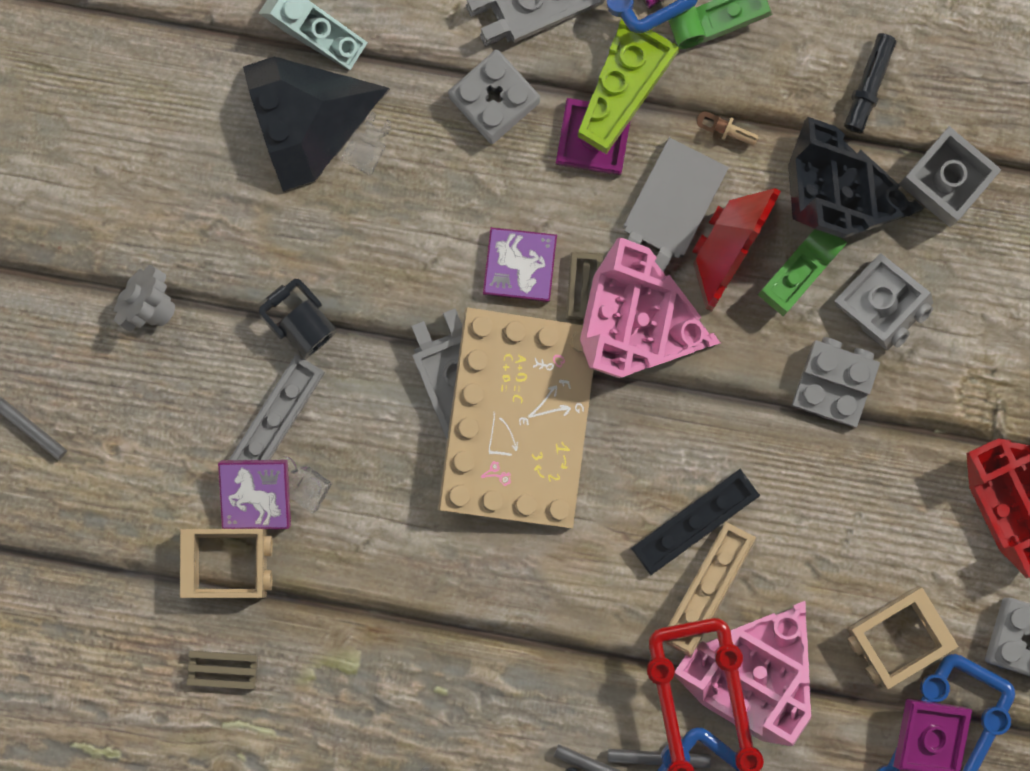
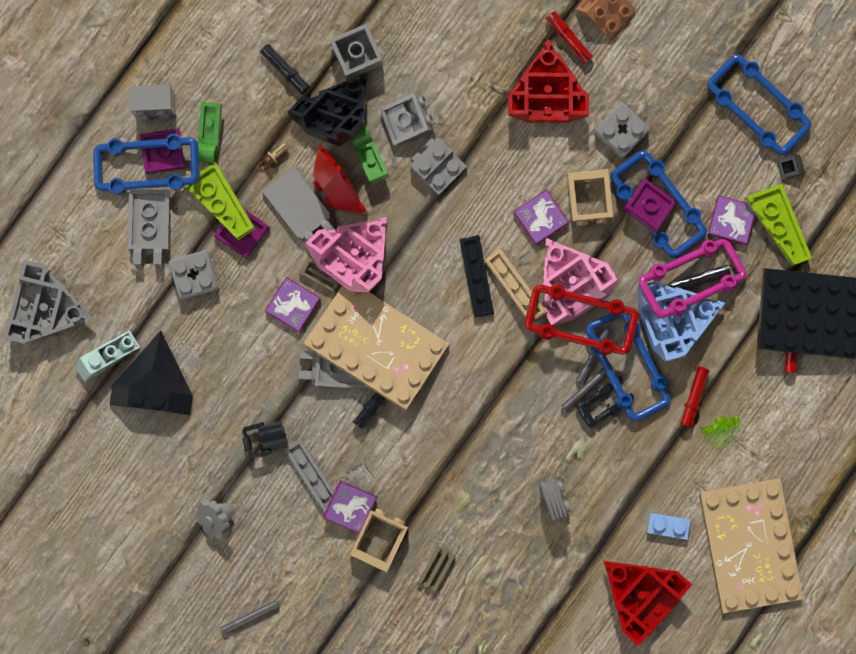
camera: 70 degrees left, 0 degrees up
none -> black pin [352,392,386,430]
none -> tile [513,189,569,245]

